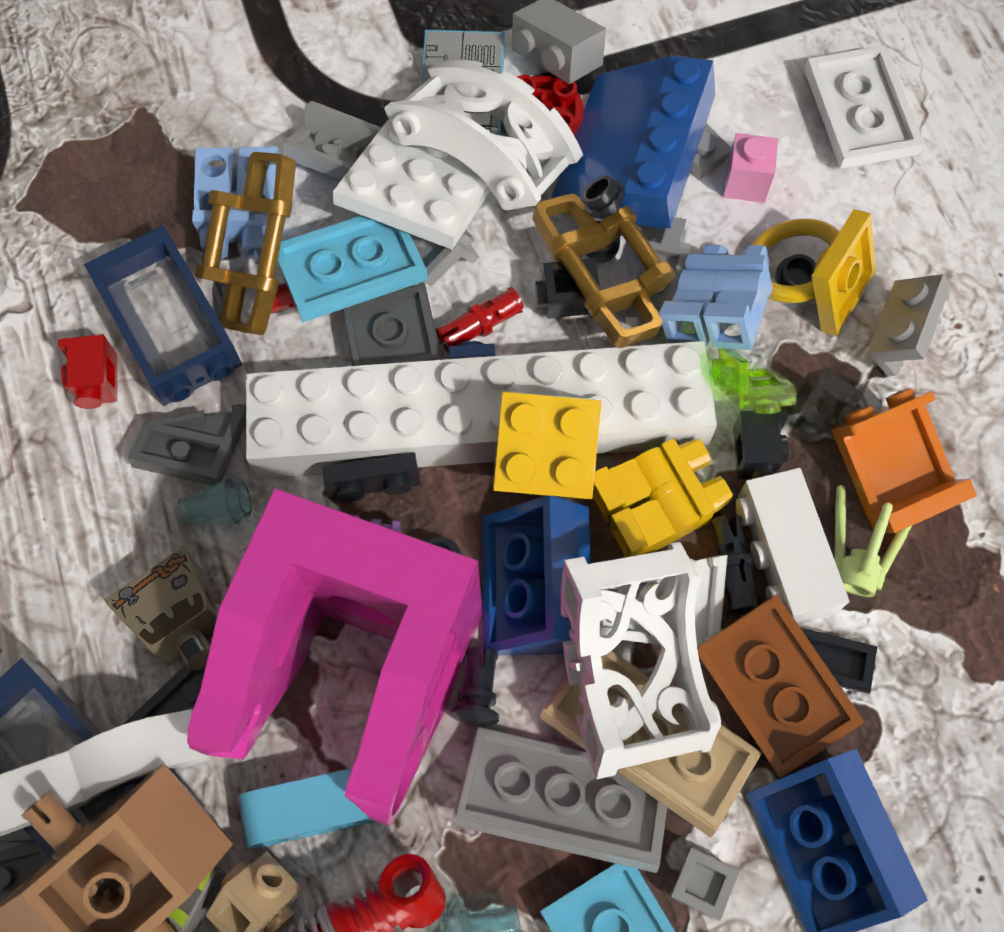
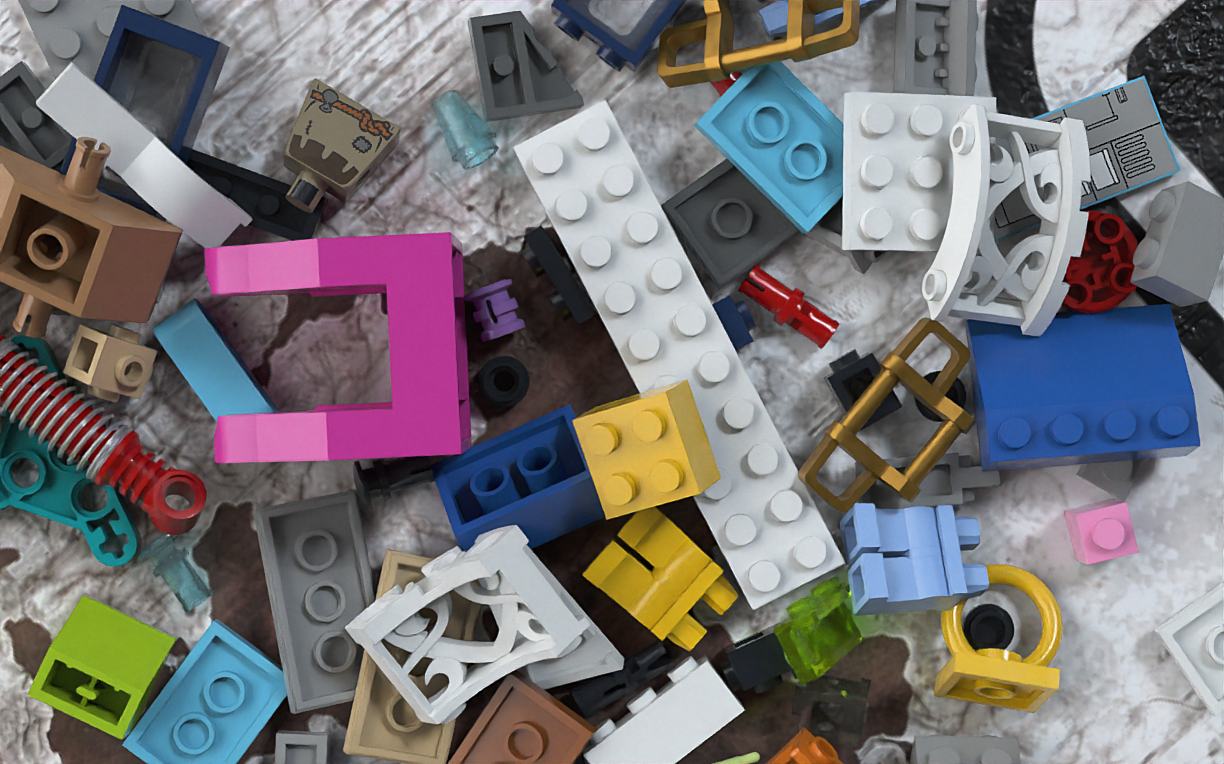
camera: 65 degrees right, 20 degrees up
black plate [582,176,625,218] -> none

